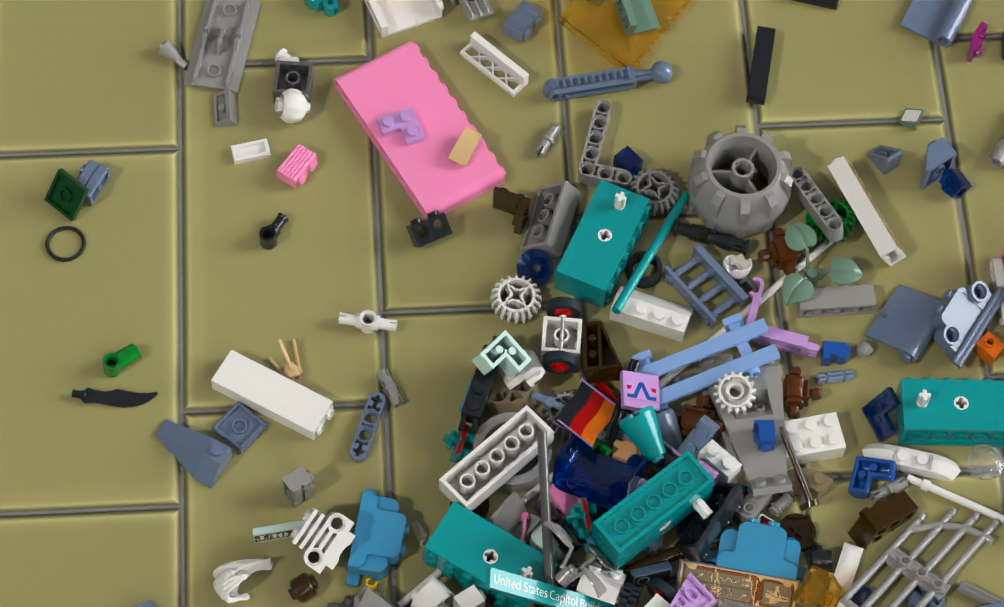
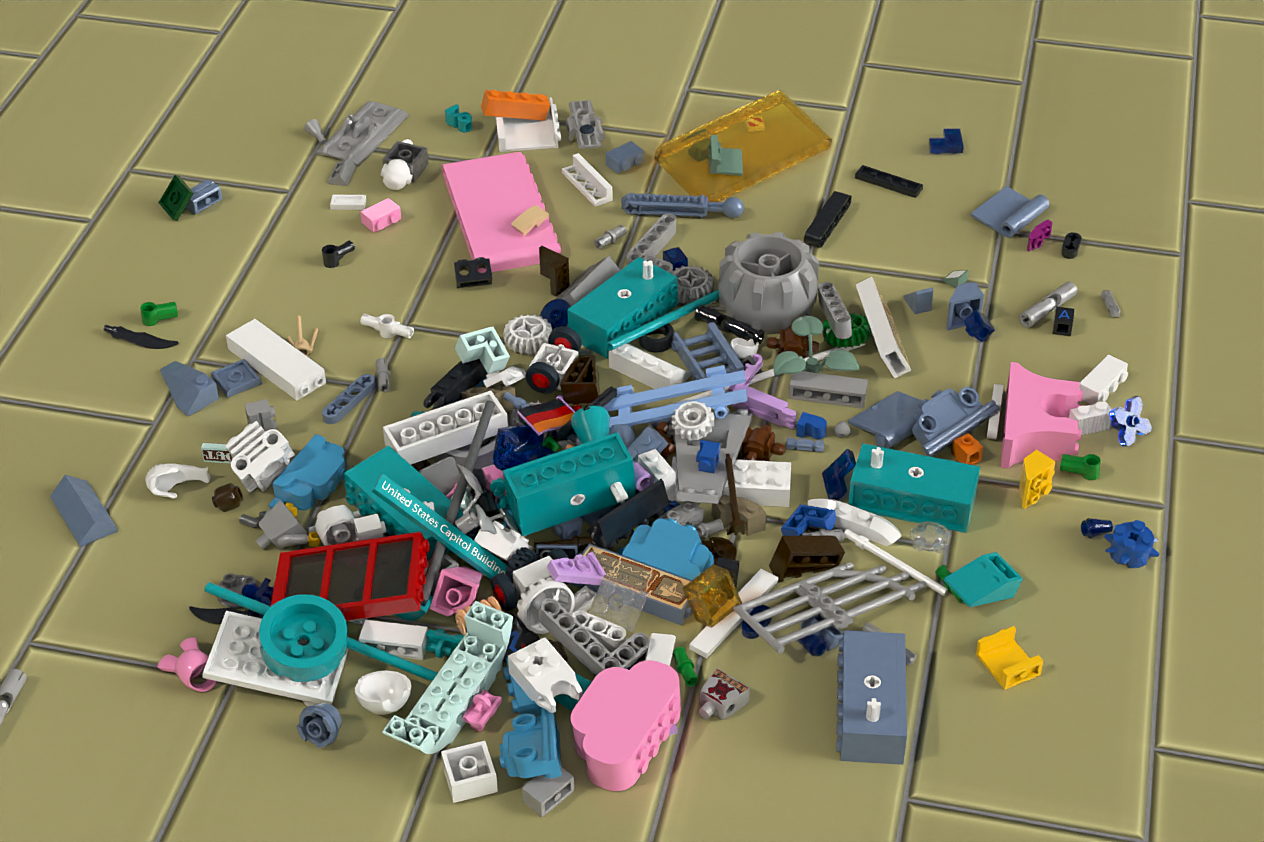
camera: 20 degrees right, 20 degrees down
black tyre [45,226,86,262] -> none
lavender plate [377,107,425,146] -> none
lavender tile [620,370,660,414] -> none

